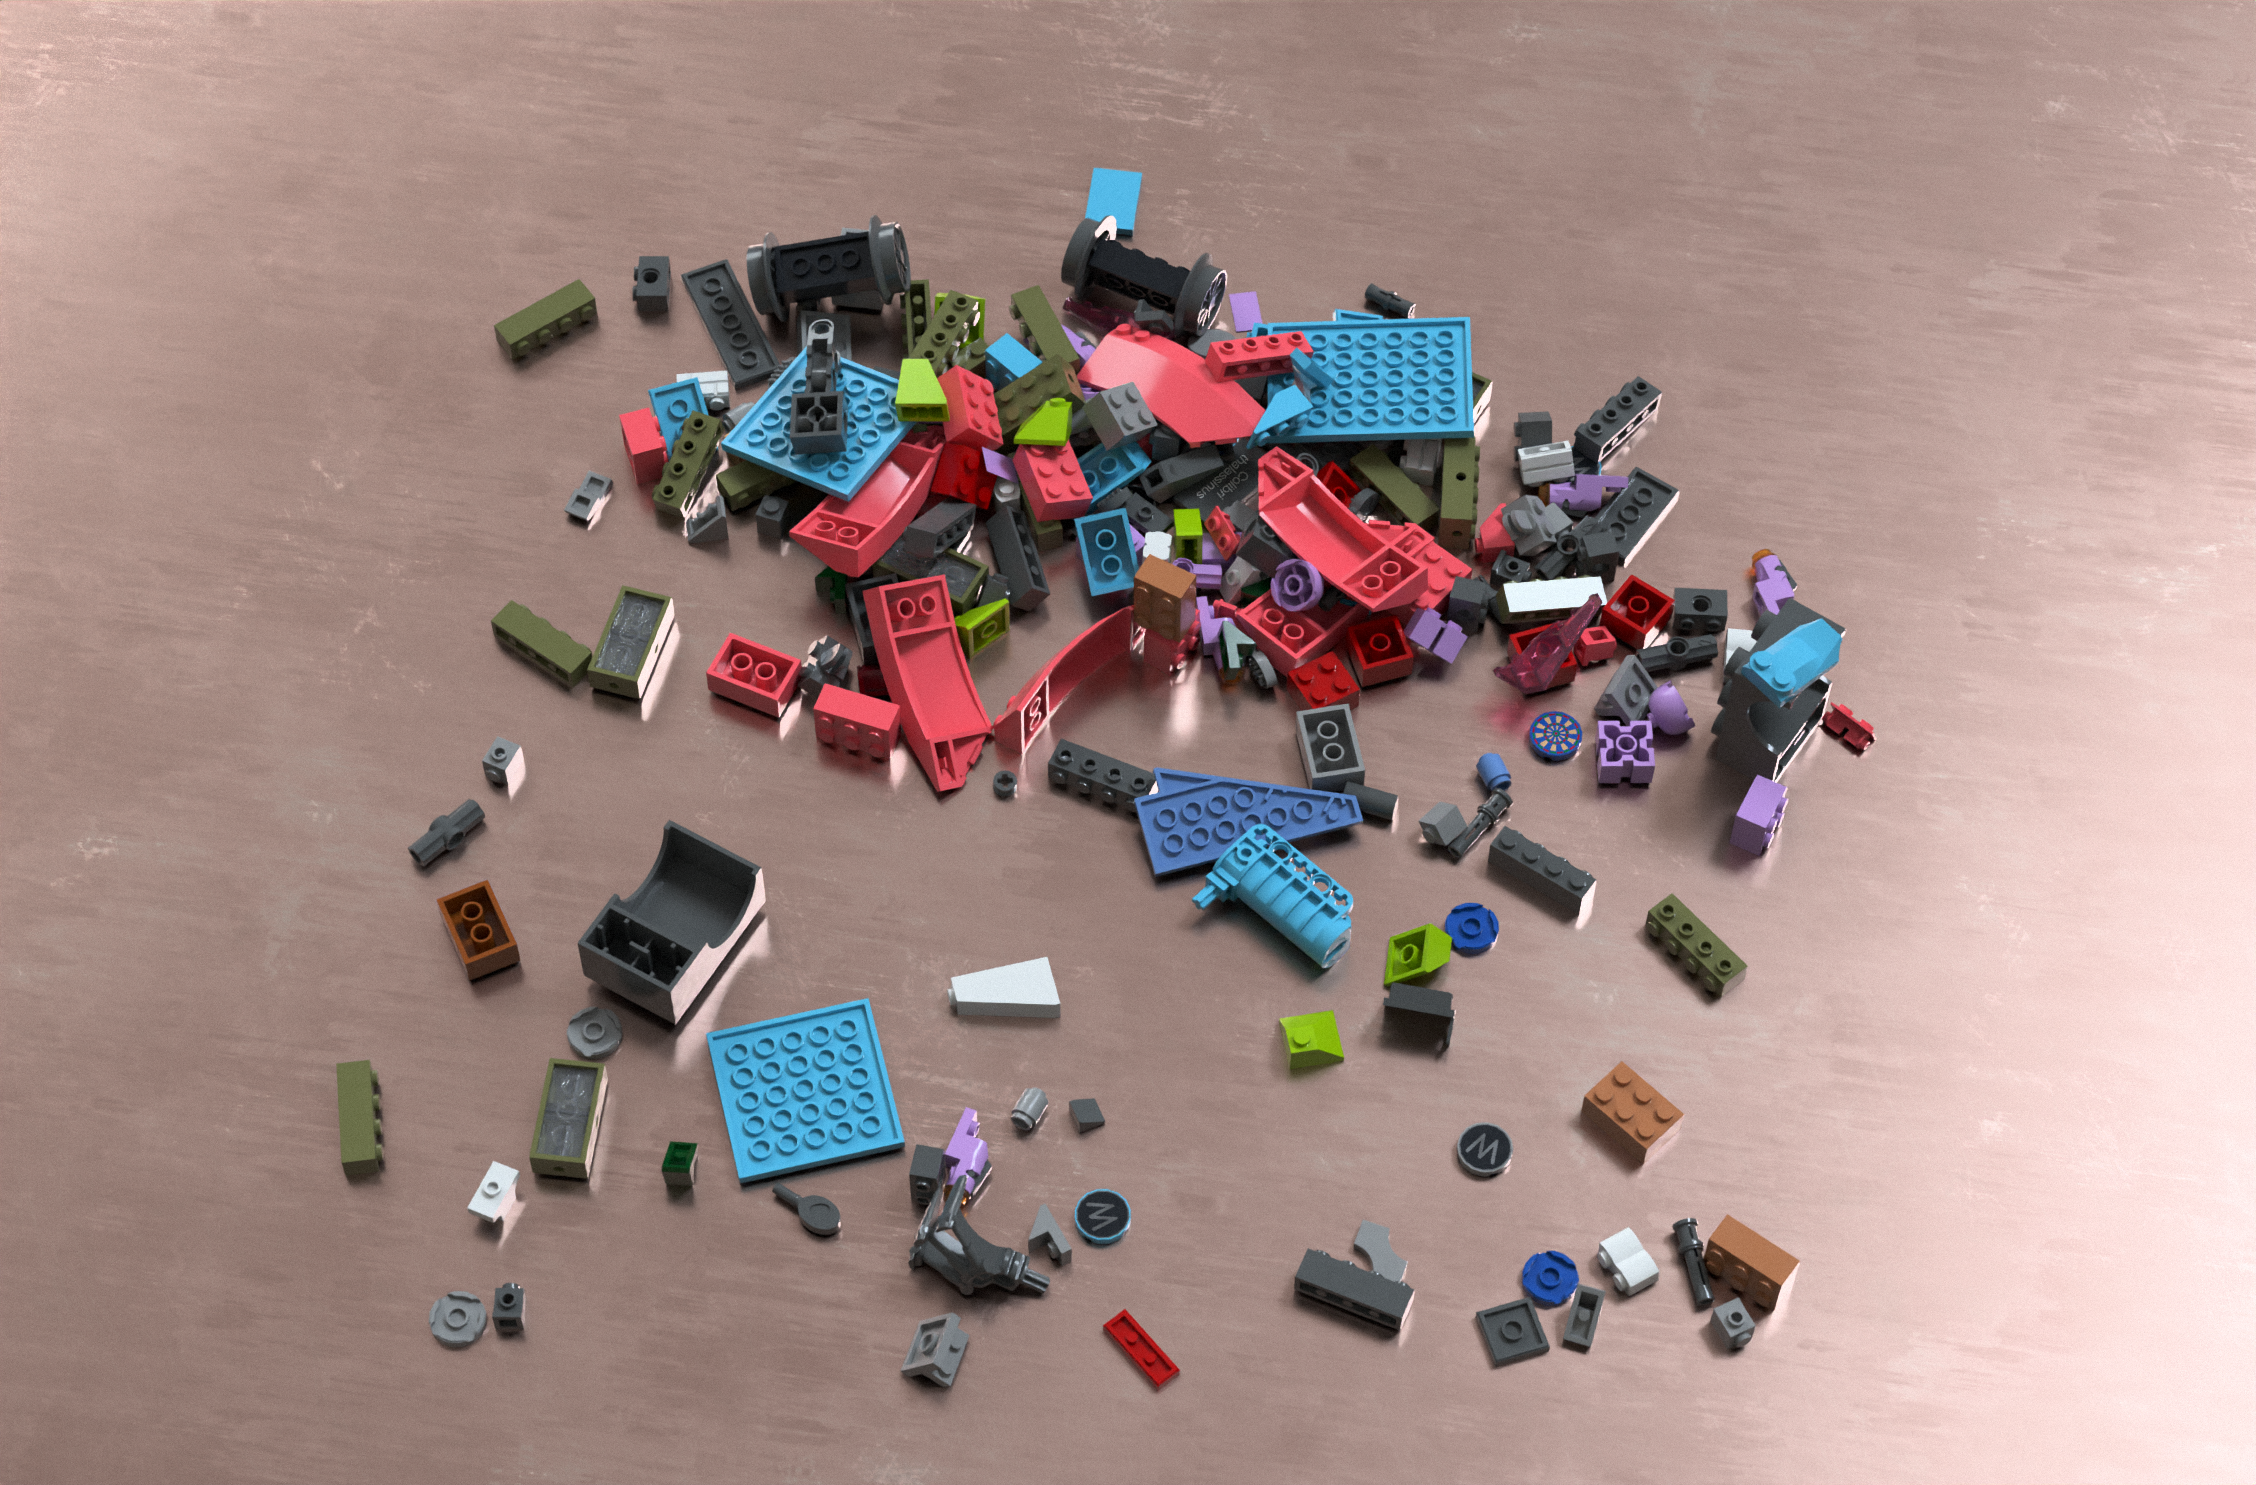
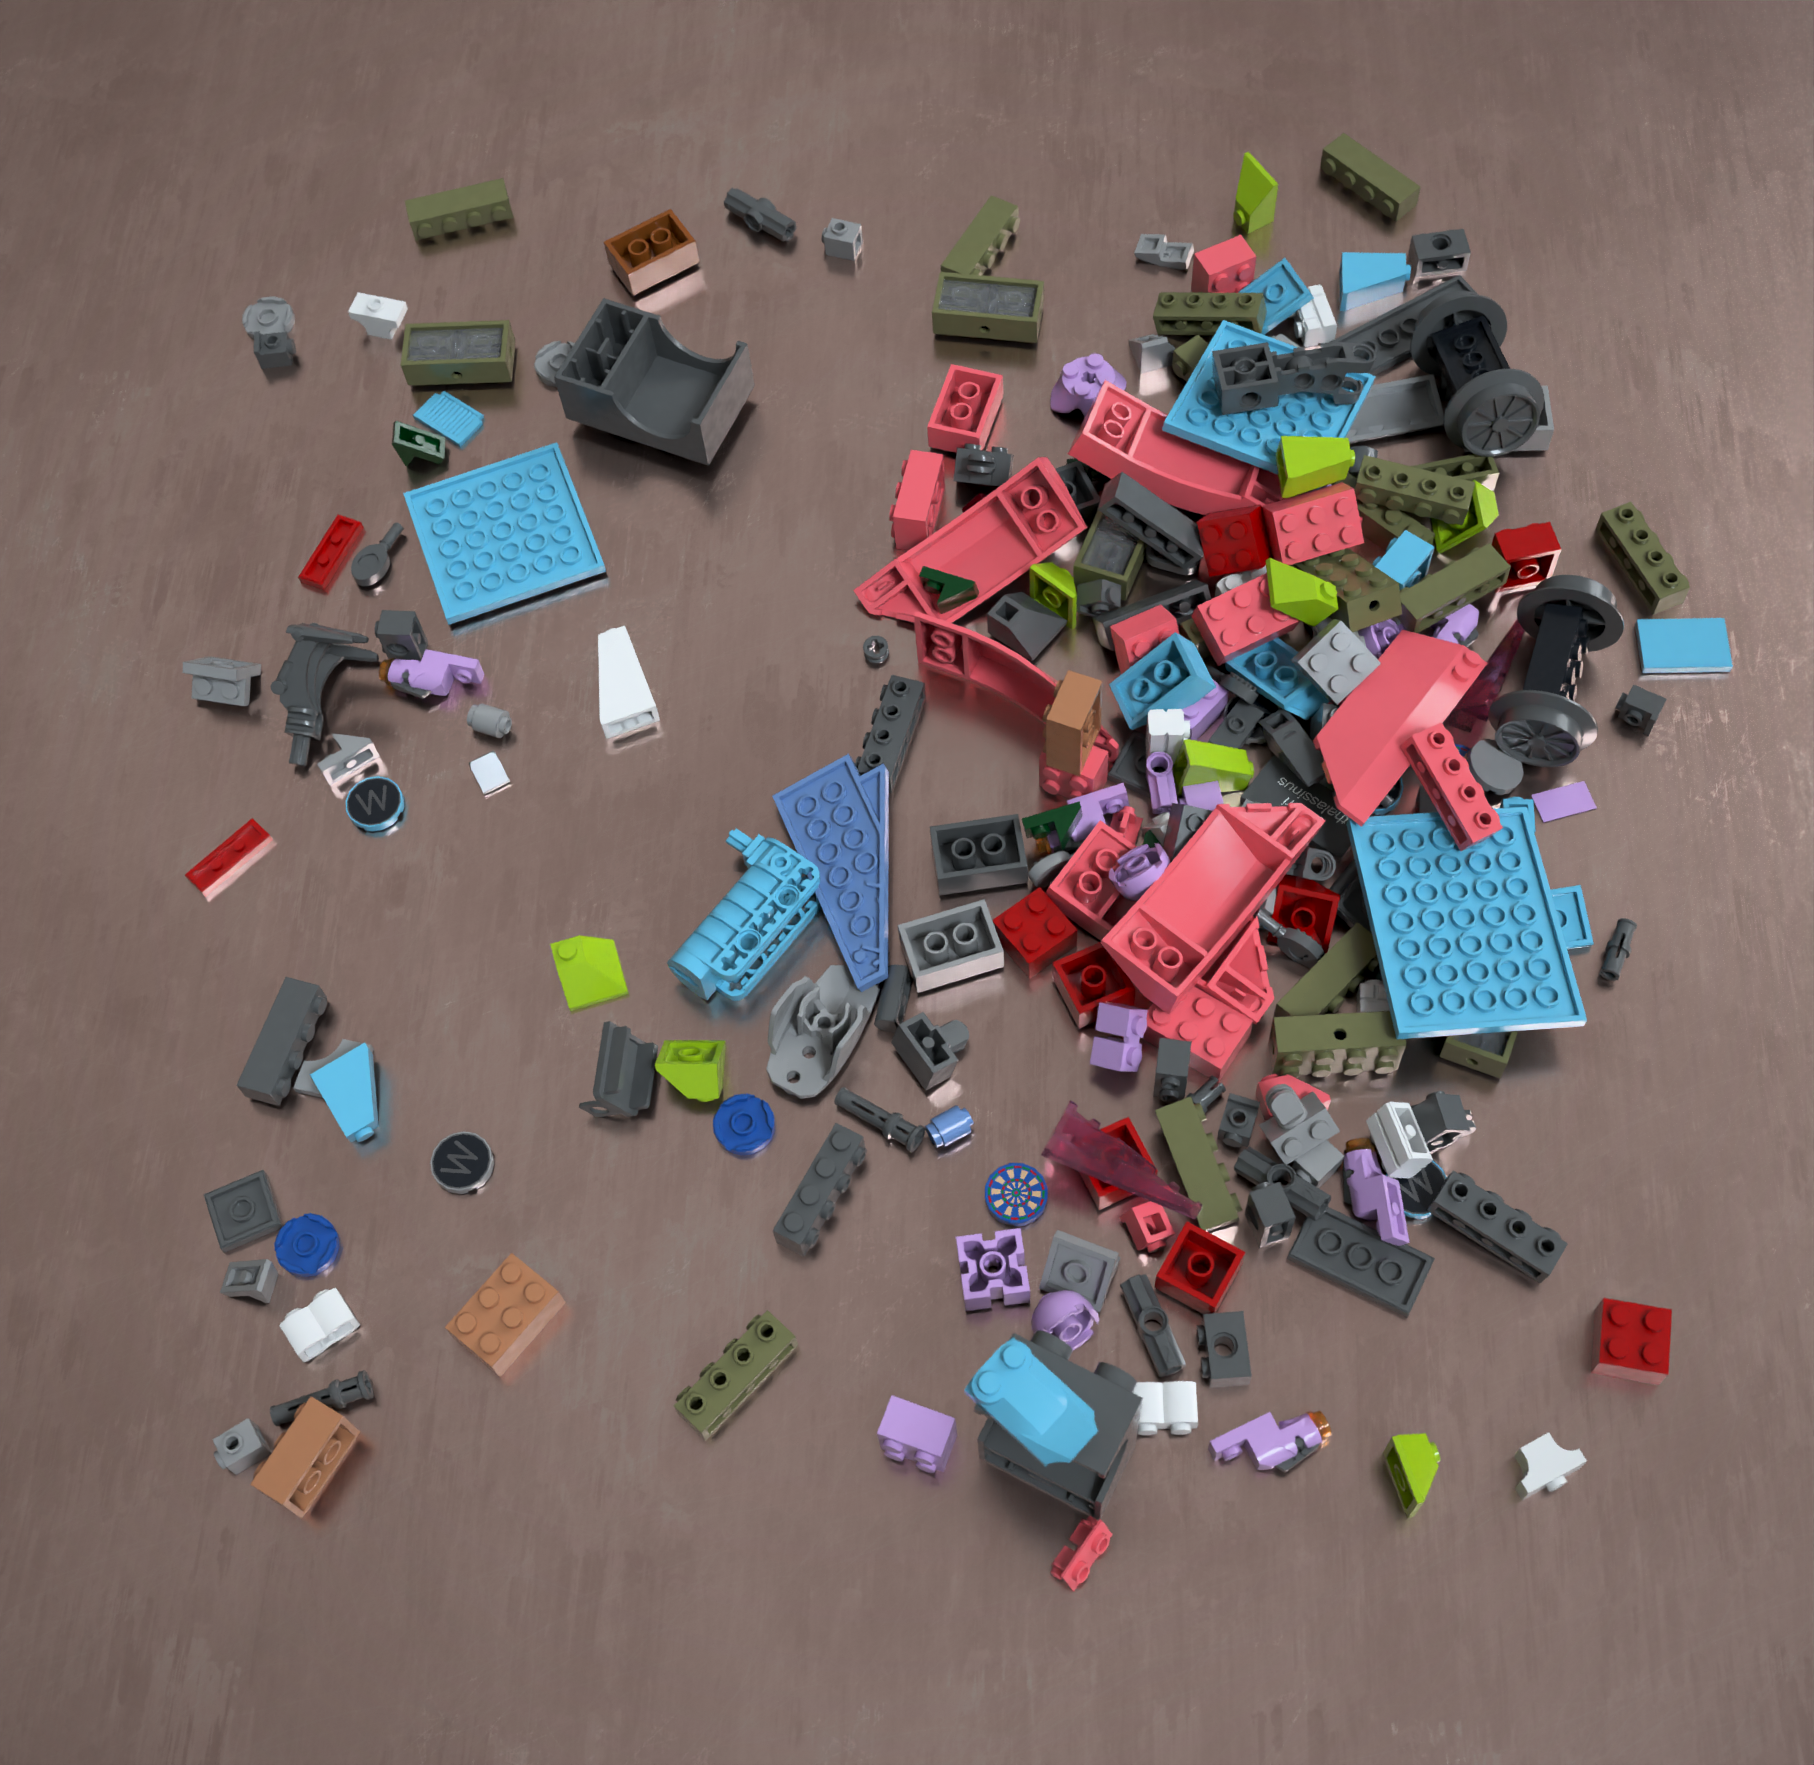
camera: 90 degrees right, 5 degrees up
dark grey brick [756,495,791,539] -> none
lavender sticker [982,447,1019,484] -> none
dark grey bracket [1134,300,1174,334] -> none
coral hinge [1204,506,1241,561] -> none
medium azure slope [1246,385,1313,450] -> none
medium azure piece [1290,347,1334,404] -> none
light grey brick [1418,802,1467,846] -> none
none -> red tile [298,514,364,590]
none -> medium azure slope [310,1043,379,1143]
none -> medium azure window [413,391,484,447]
none -> light grey piece [766,965,879,1099]
none -> dark grey brick [891,1012,969,1090]
none -> dark green slope [919,566,979,614]
none -> dark grey brick [930,814,1028,895]
none -> dark grey slope [987,592,1067,661]
none -> lavender brick [1050,353,1126,417]
none -> coral brick [1110,604,1179,674]
none -> lime slope [1233,151,1278,234]
none -> medium azure slope [1339,252,1411,311]
none -> lime slope [1383,1433,1440,1518]
none -> red brick [1491,522,1561,593]
none -> white brick [1514,1433,1587,1500]
none -> red brick [1591,1298,1672,1385]
none -> olive brick [1595,502,1690,615]
none -> dark grey brick [1615,685,1667,736]

